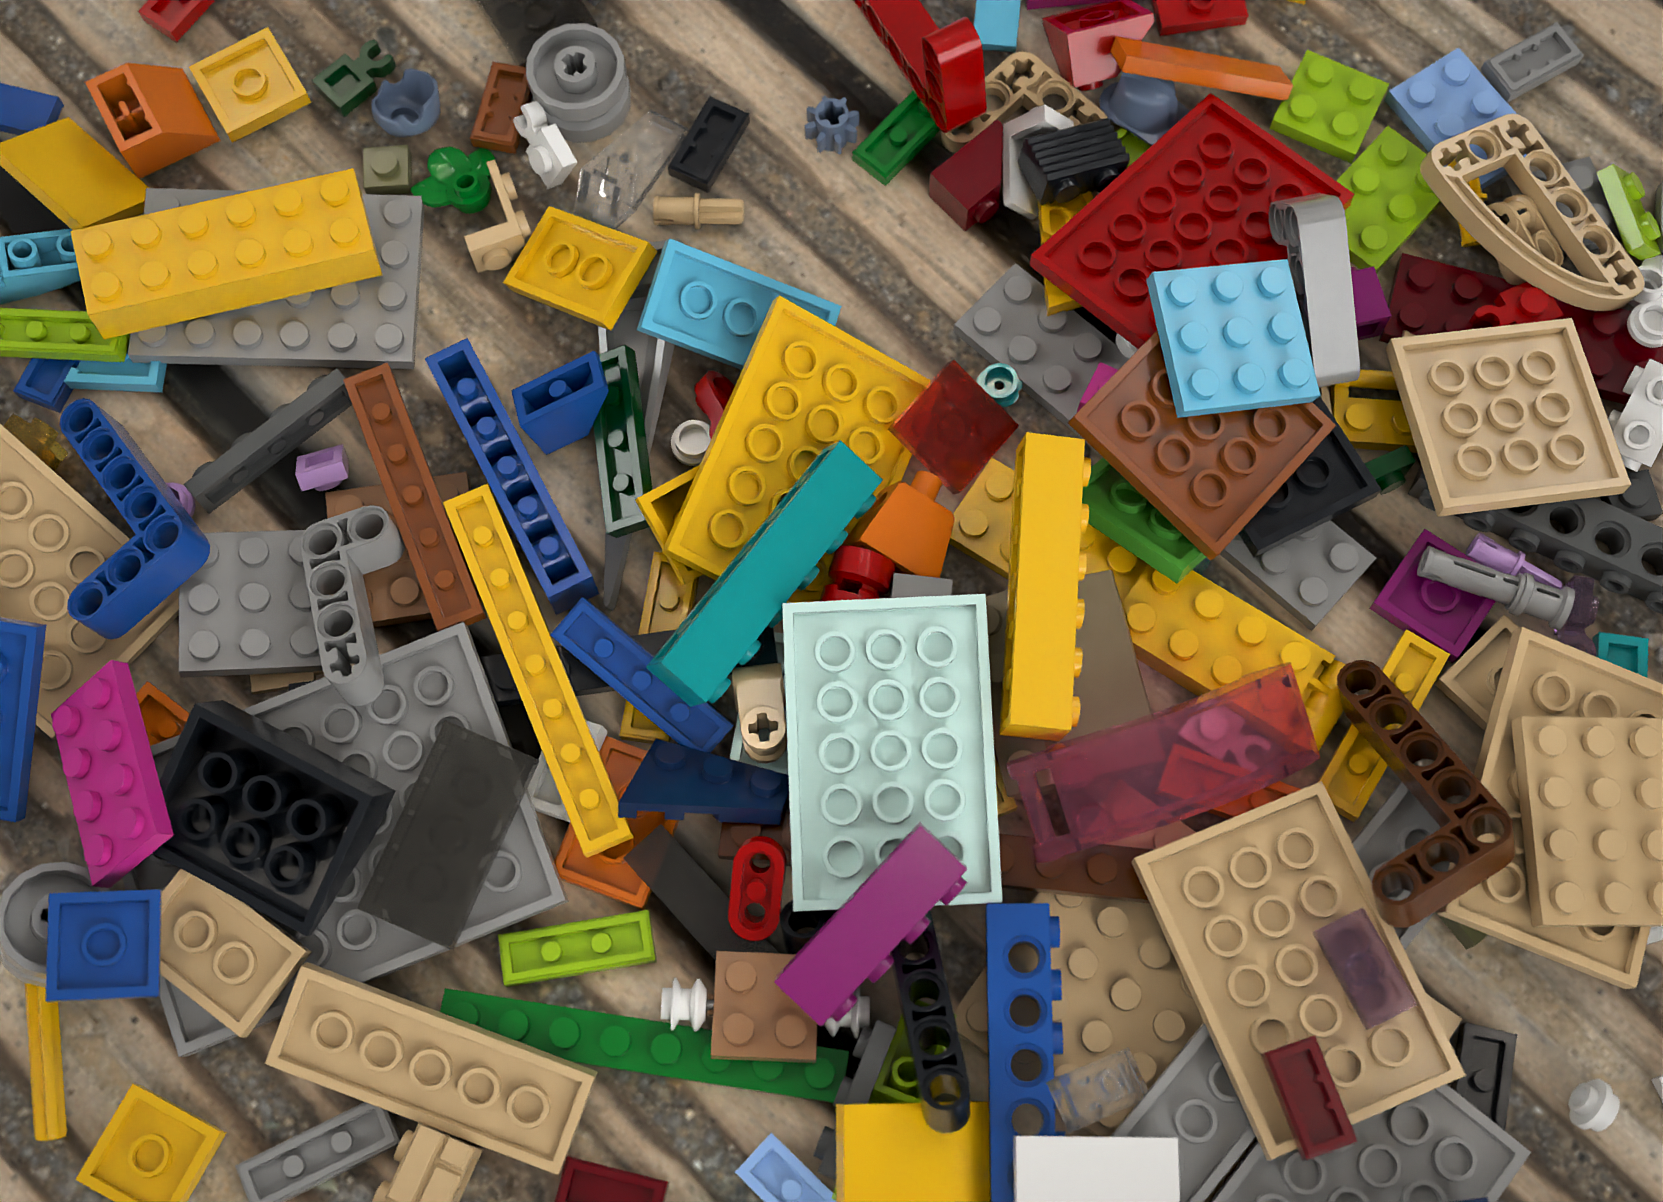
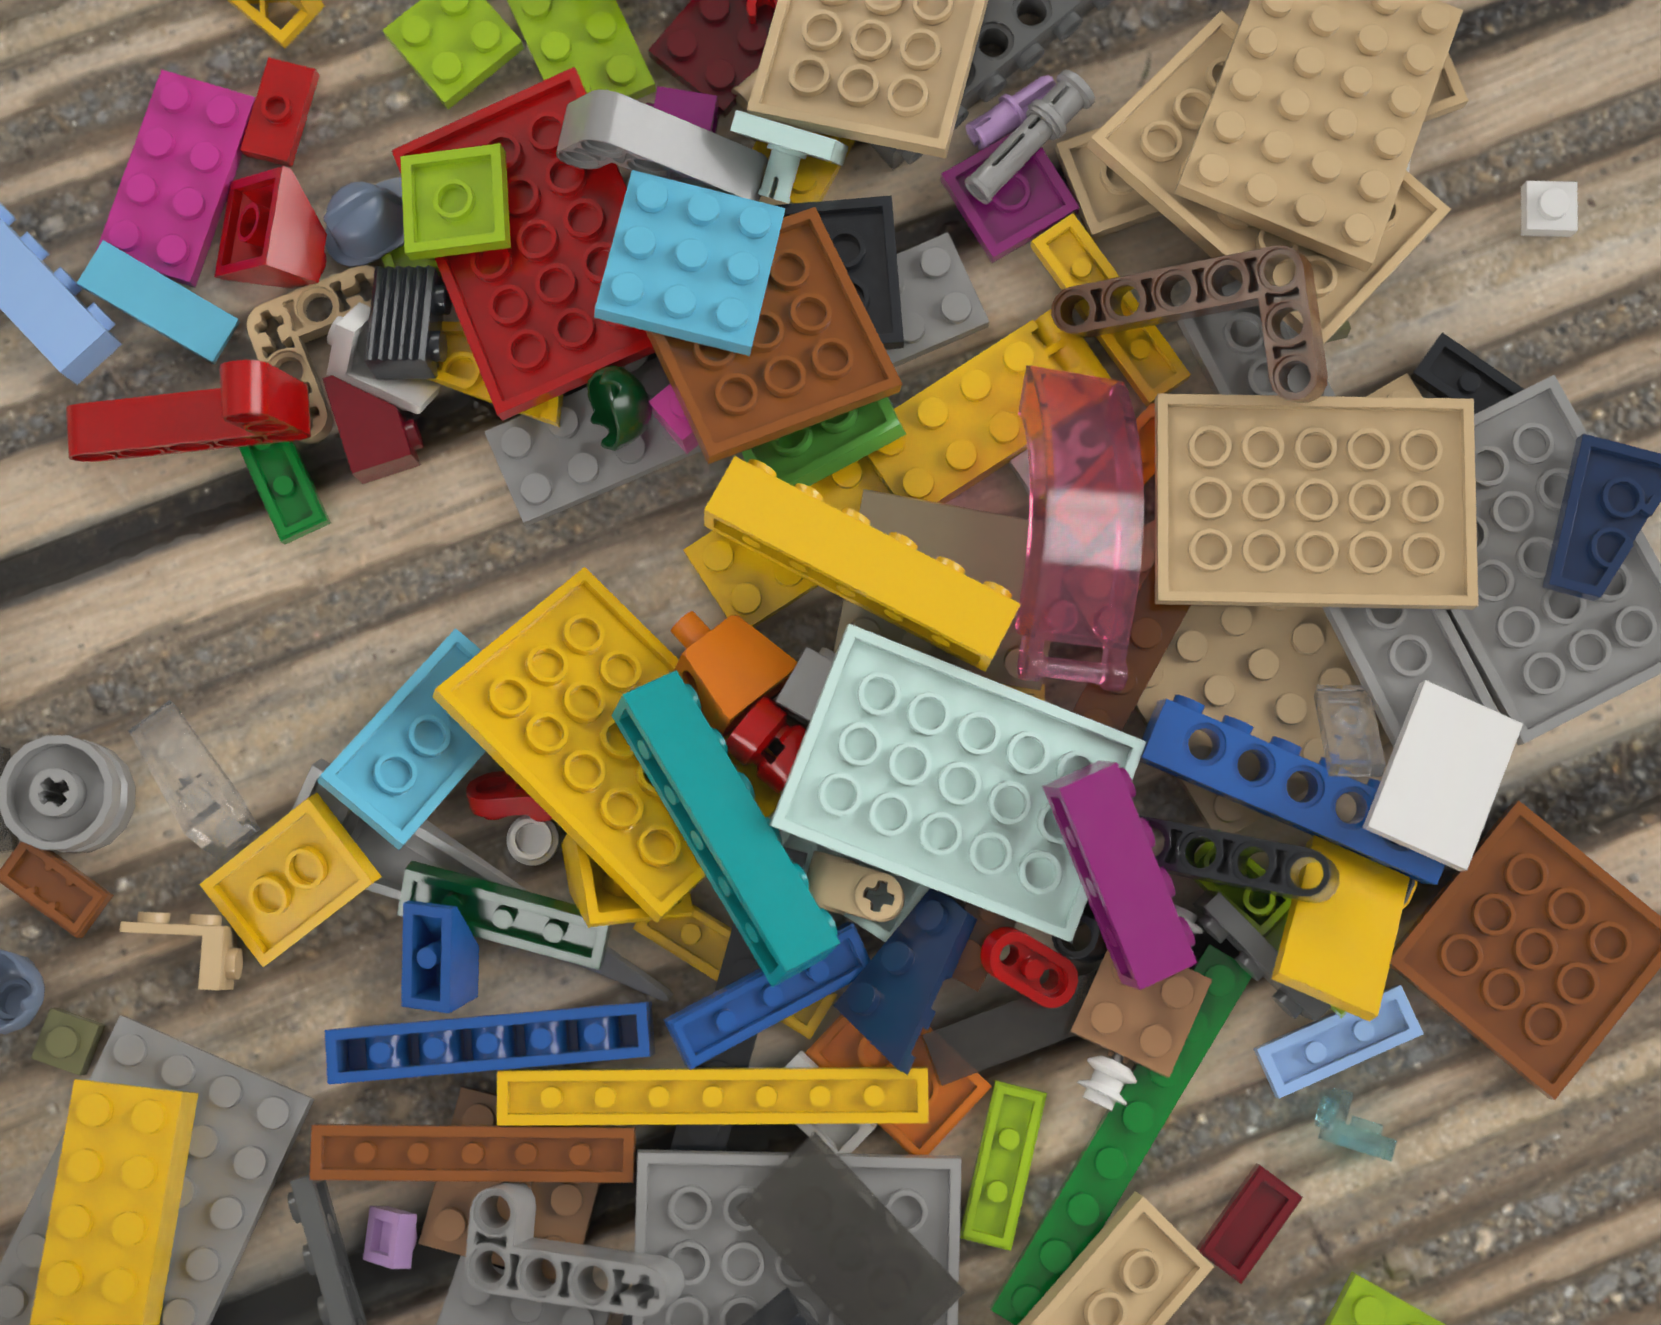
camera: 65 degrees left, 10 degrees up
green plate [410,147,497,214] -> none
white plate [513,101,577,189] -> none
tan axle [653,193,745,229] -> none
black plate [668,96,750,193] -> none
sand blue gear [804,96,859,155] -> none
clear red plate [888,360,1019,495] -> none
teal plate [976,363,1023,407] -> none
orange tile [1111,37,1293,101] -> none
dark red plate [1261,1035,1358,1161] -> none
plate [1313,907,1418,1030] -> none
dark green plate [1364,445,1416,495] -> none
clear purple plate [1554,575,1599,656] -> none
white plate [1568,1079,1620,1132] -> none
teal plate [1592,632,1649,678] -> none
none -> lime plate [400,143,511,261]
none -> dark green hair [587,365,652,451]
none -> light aqua tile [730,110,849,203]

